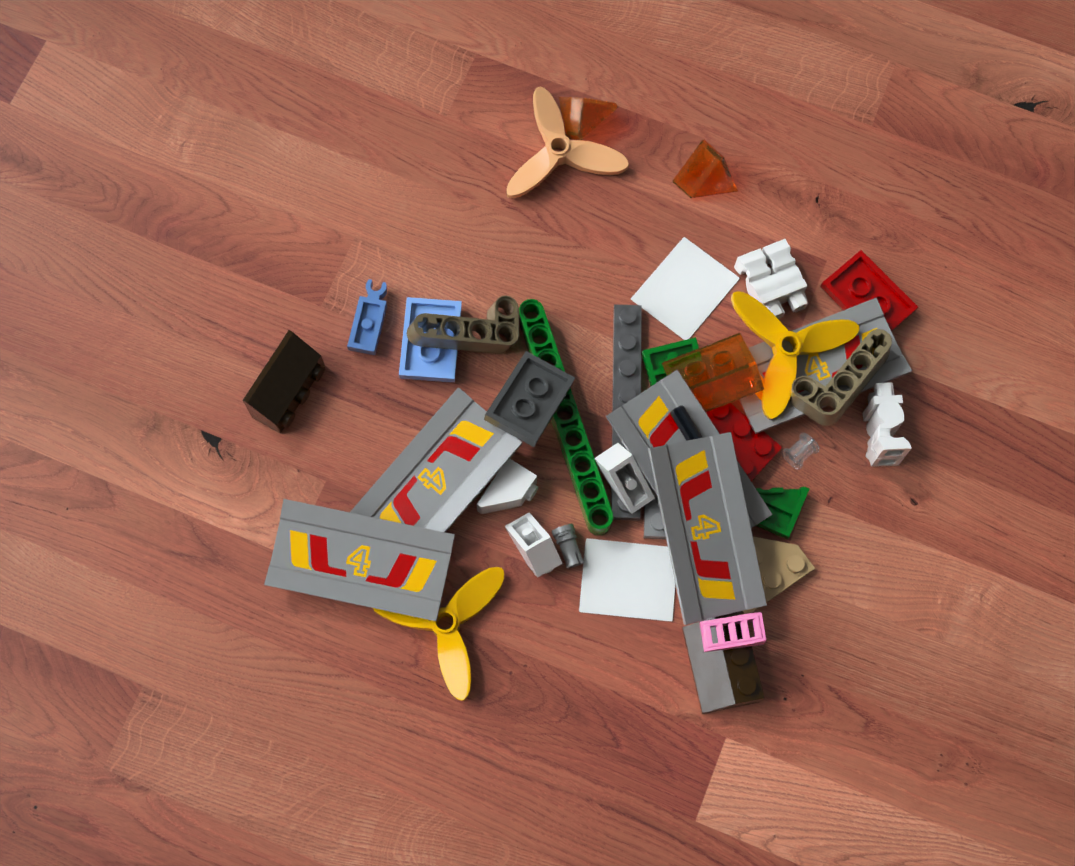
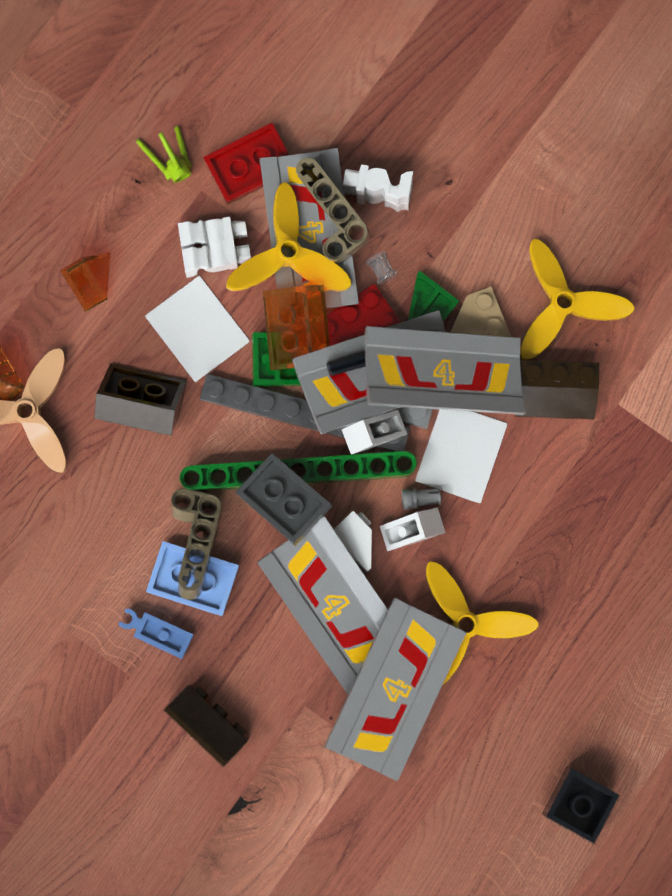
camera: 75 degrees left, 10 degrees up
bright pink slope [699,612,766,652] -> none
none -> dark brown slope [94,363,187,436]
none -> lime plant [136,126,192,183]
none -> yellow piece [520,239,634,360]
none -> black brick [542,766,620,844]

